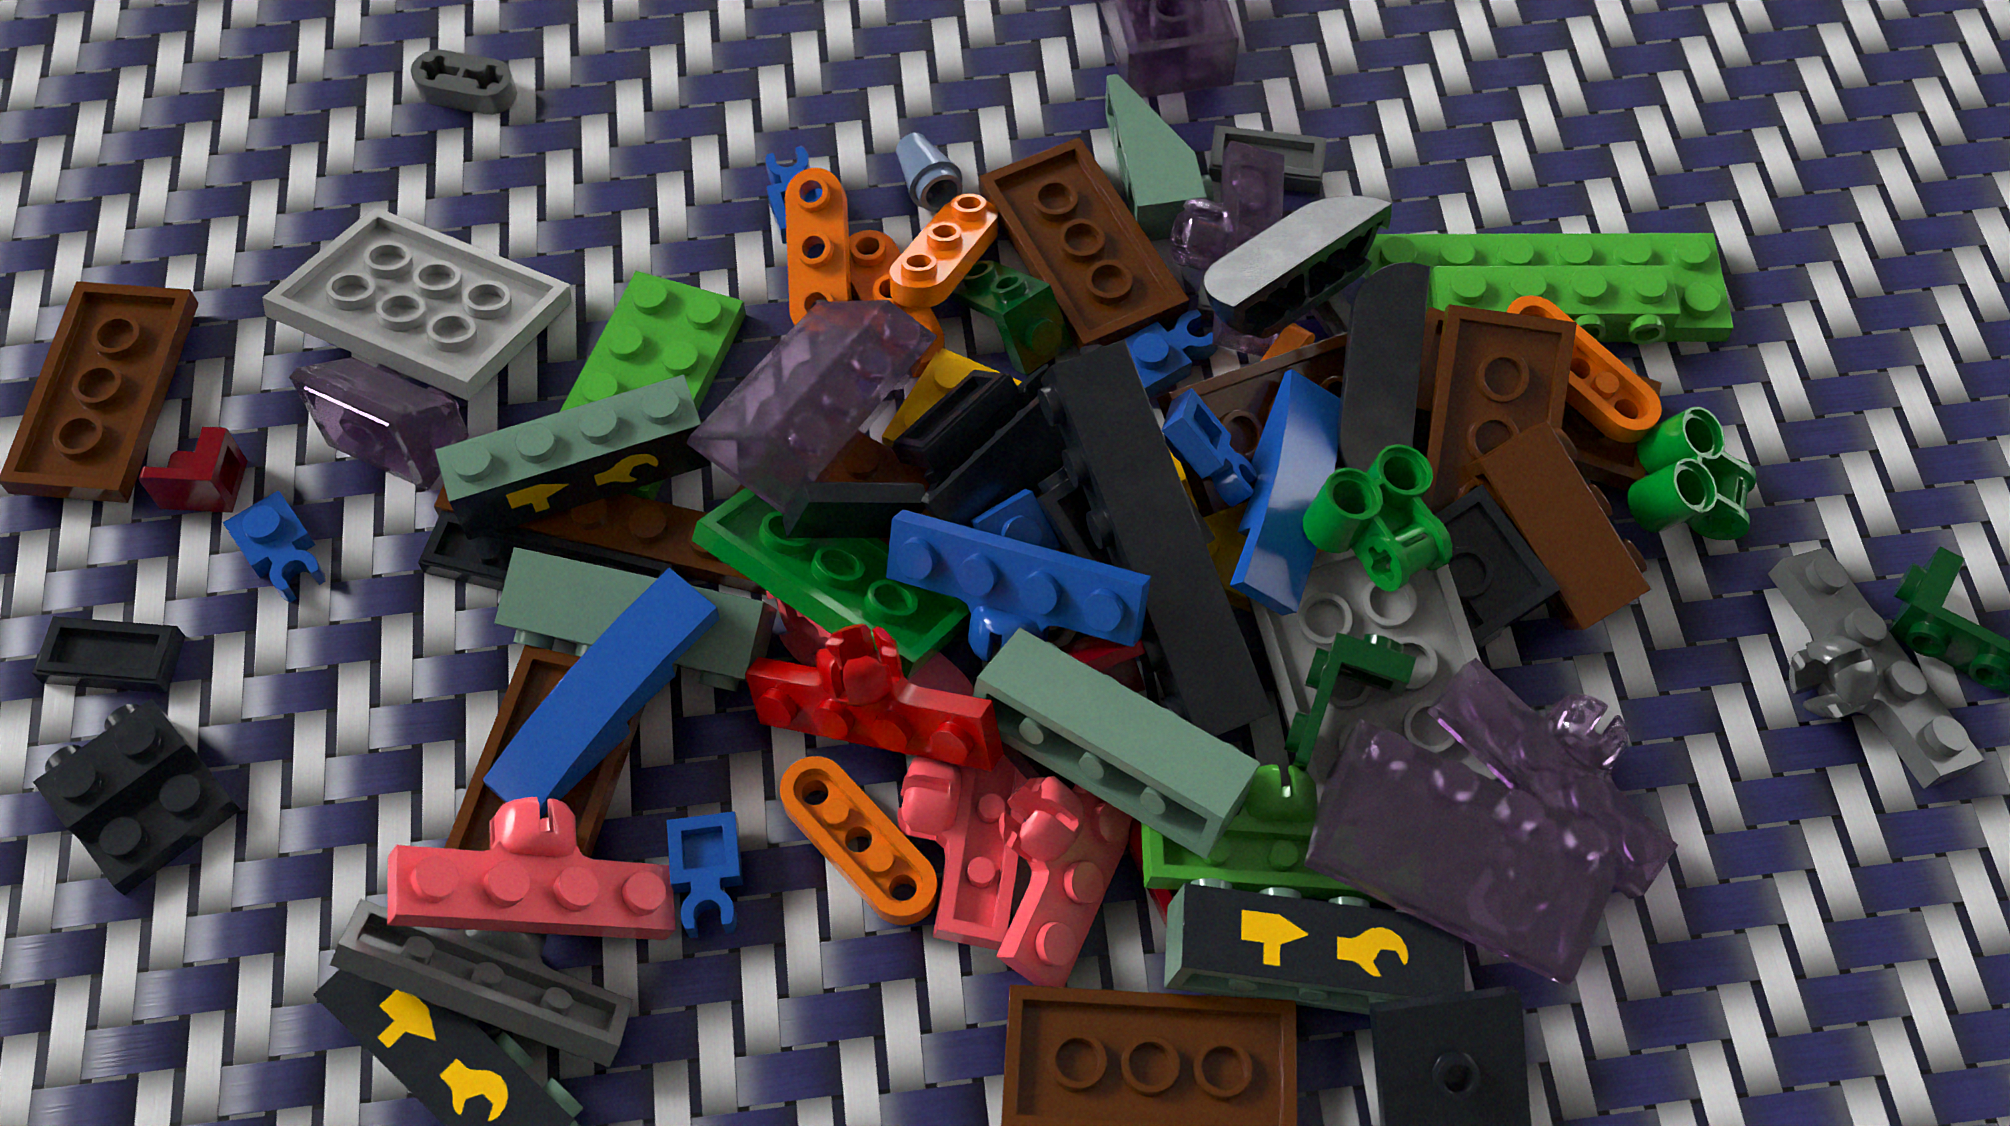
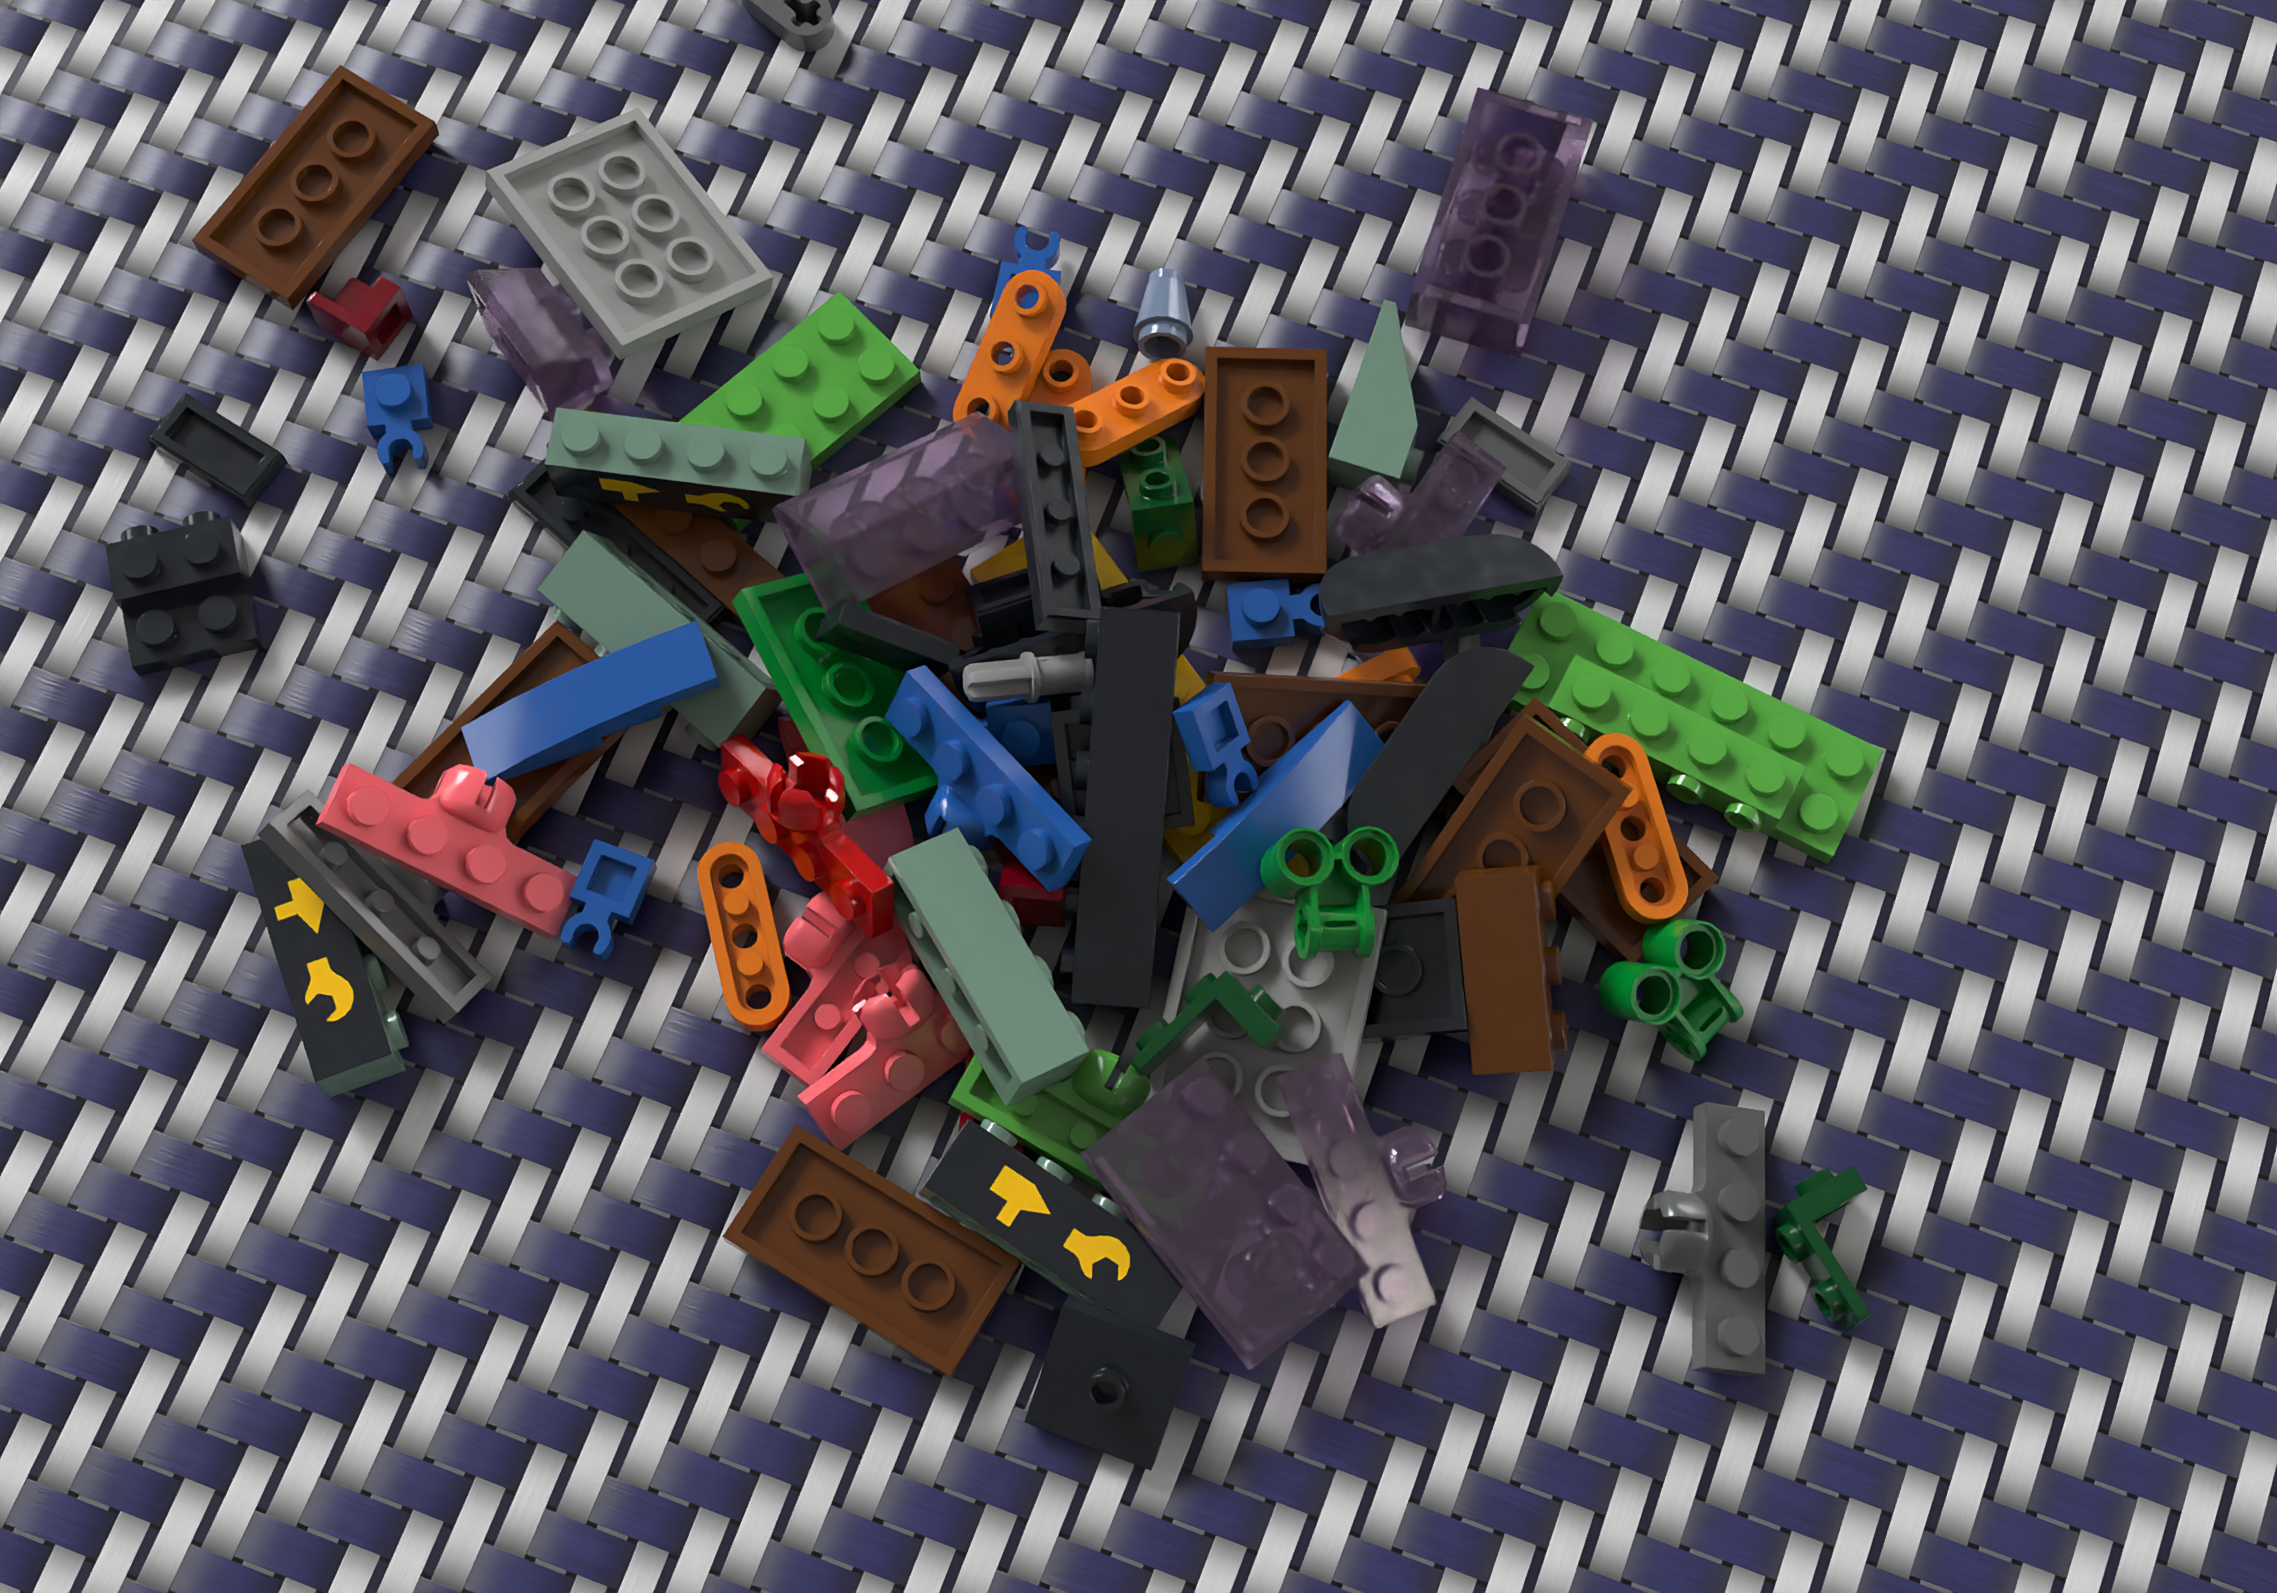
camera: 25 degrees right, 10 degrees up
none -> light grey axle [963,651,1094,704]
none -> black tile [1007,400,1101,634]

